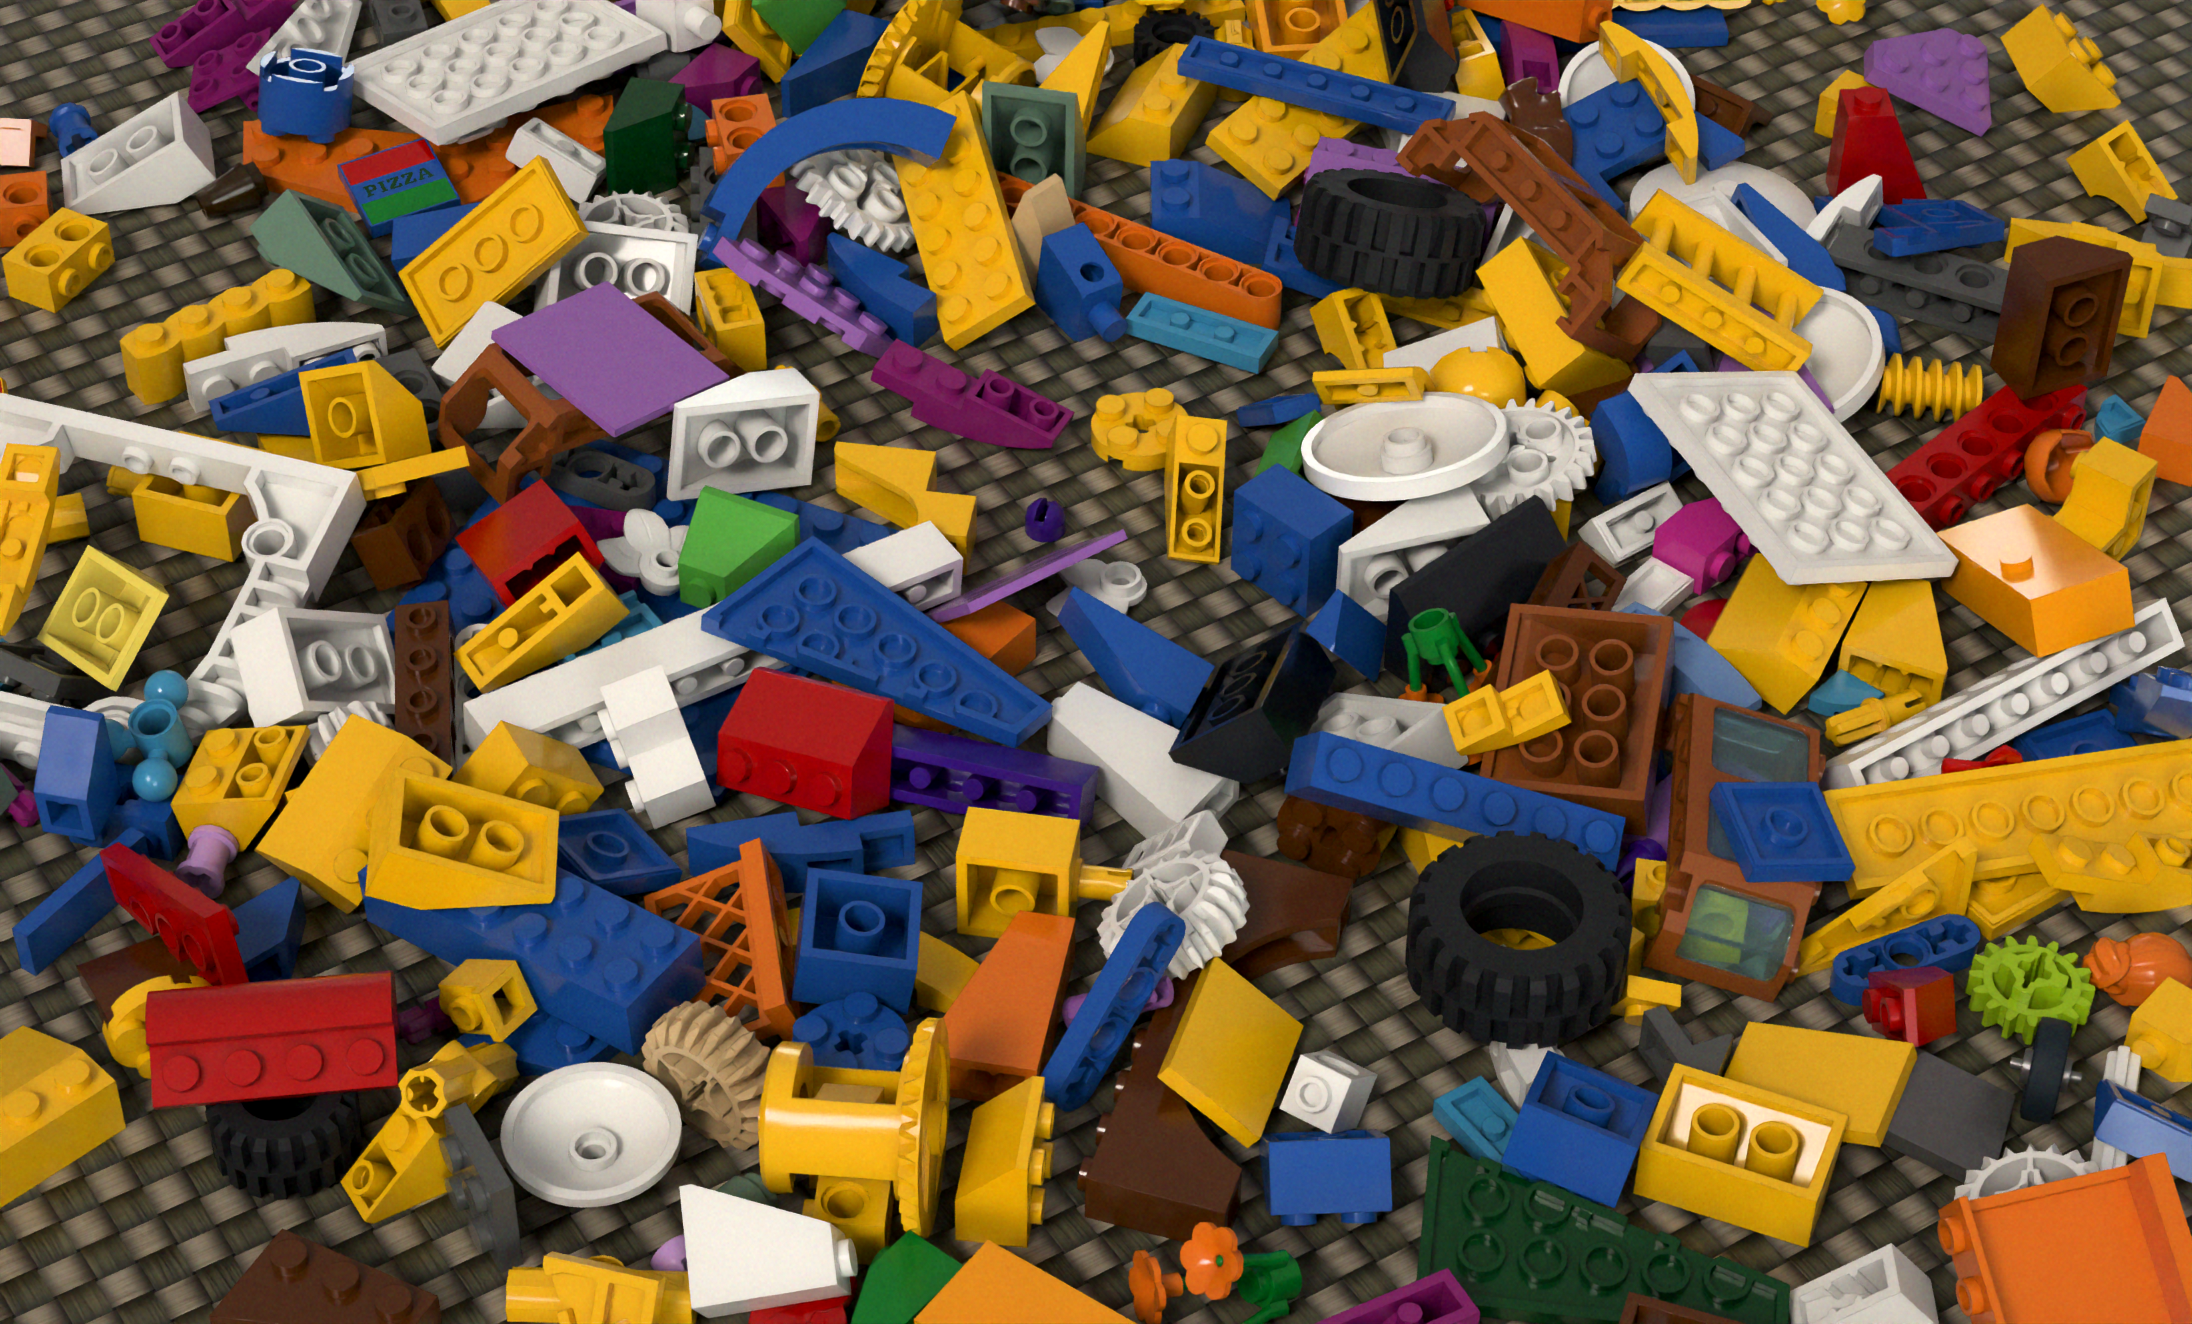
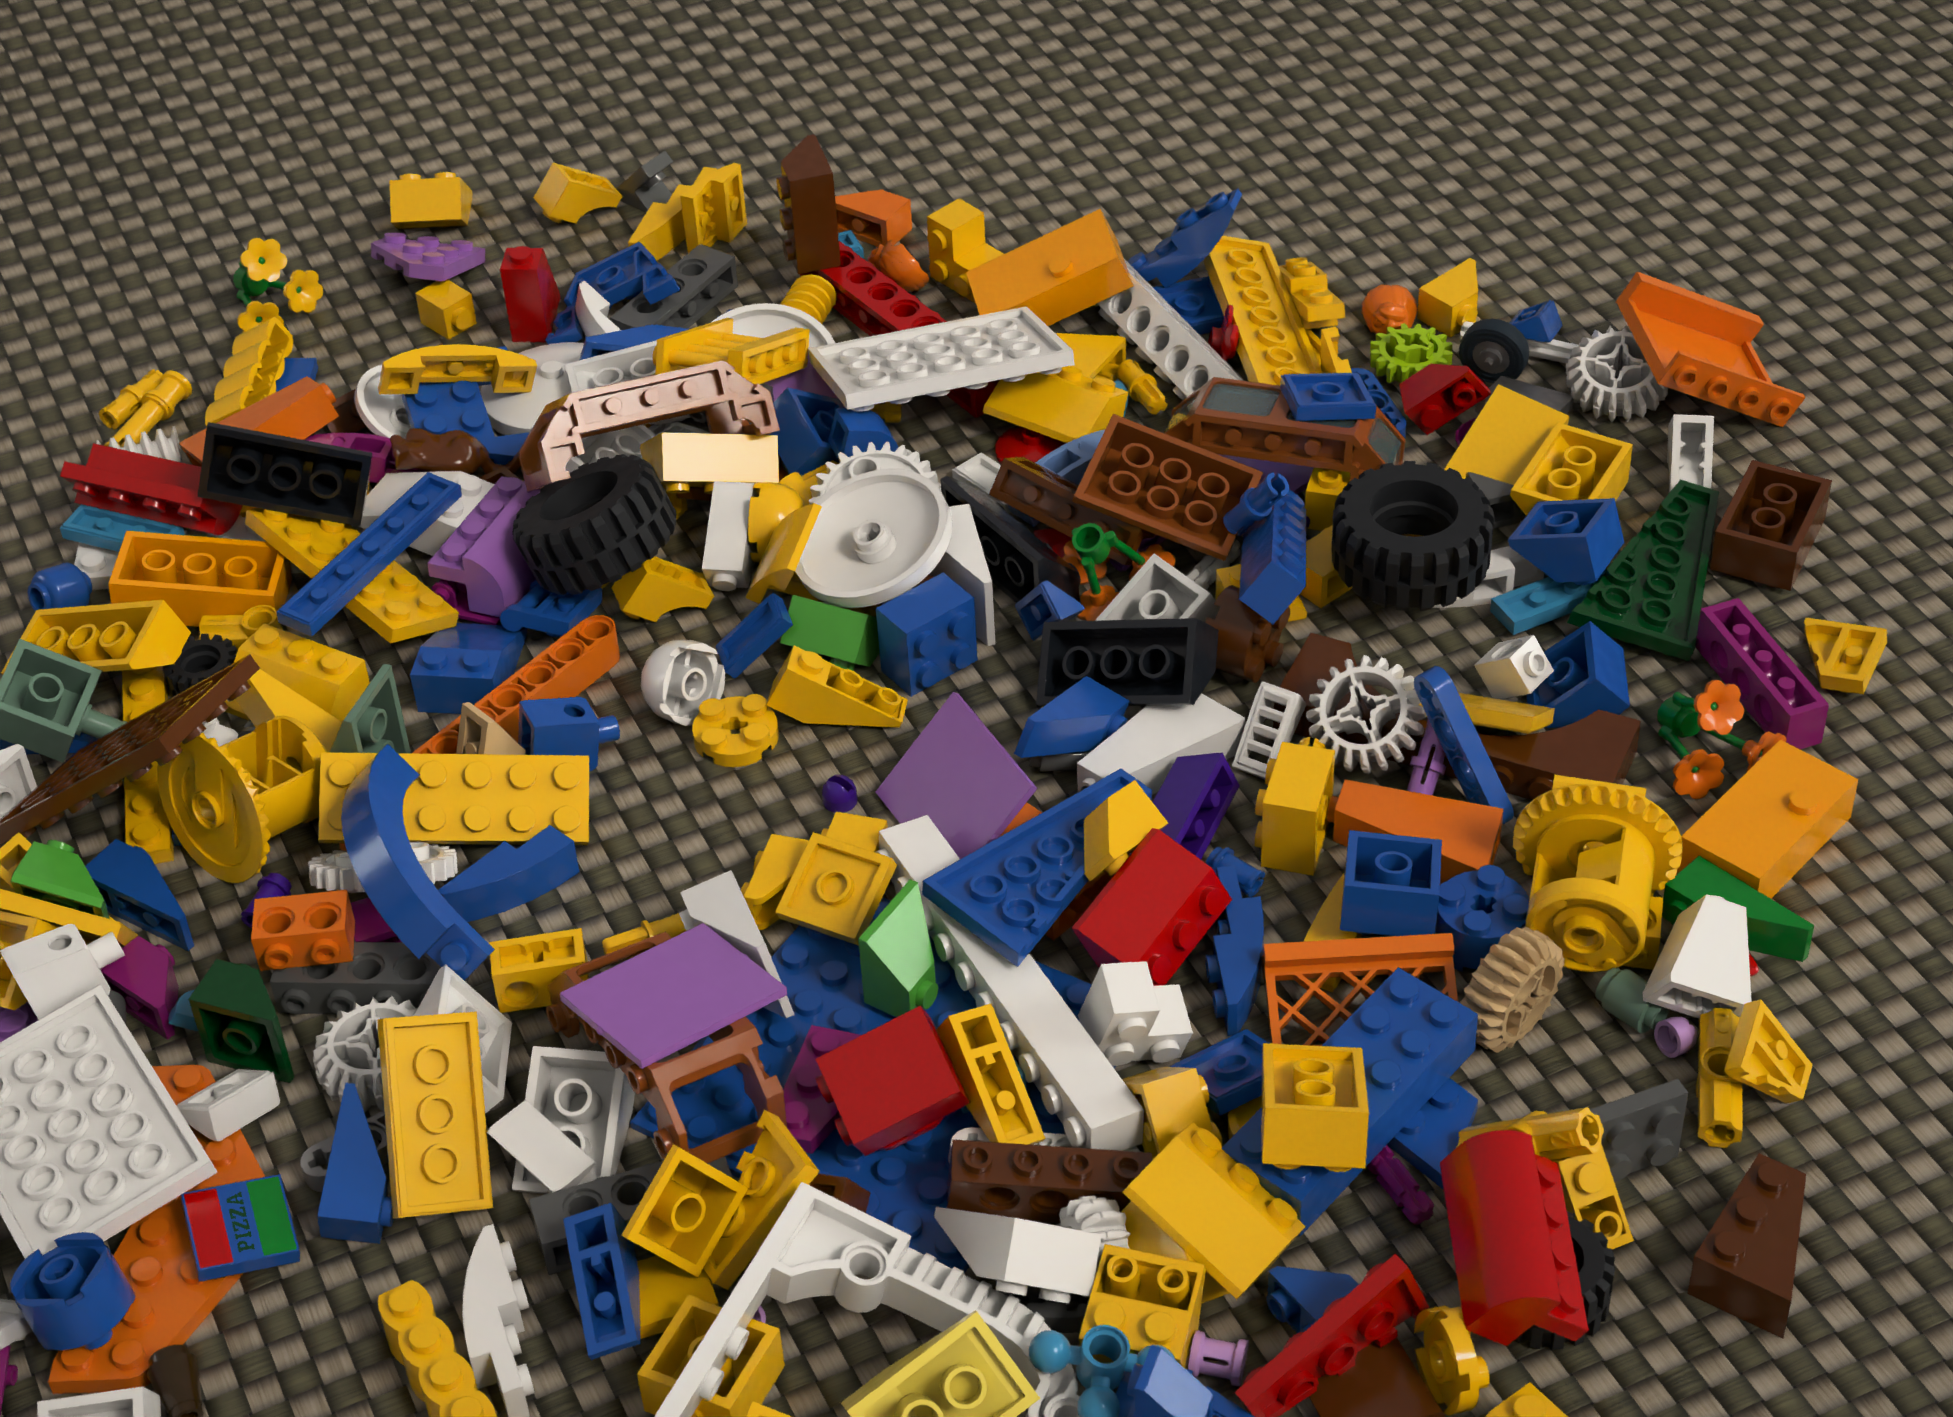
camera: 80 degrees left, 0 degrees up
sand green slope [249,188,416,318] -> none
yellow brick [438,959,538,1042] -> none
white dish [500,1062,682,1208] -> none
dark grey beam [528,445,657,512] -> none
white plate [596,509,689,596] -> none
medium lavender plate [712,236,894,359] -> none
magenta slope [871,338,1075,449] -> none
dark azure plate [1125,292,1279,374] -> none
yellow slope [1442,669,1572,756] -> none
dark pink slope [1652,497,1759,596] -> none
none -> white cylinder [641,640,725,726]
none -> yellow plate [775,832,897,946]
none -> yellow slope [1084,780,1168,881]
none -> blue pin [1206,847,1265,897]
none -> blue pin [1223,472,1289,535]

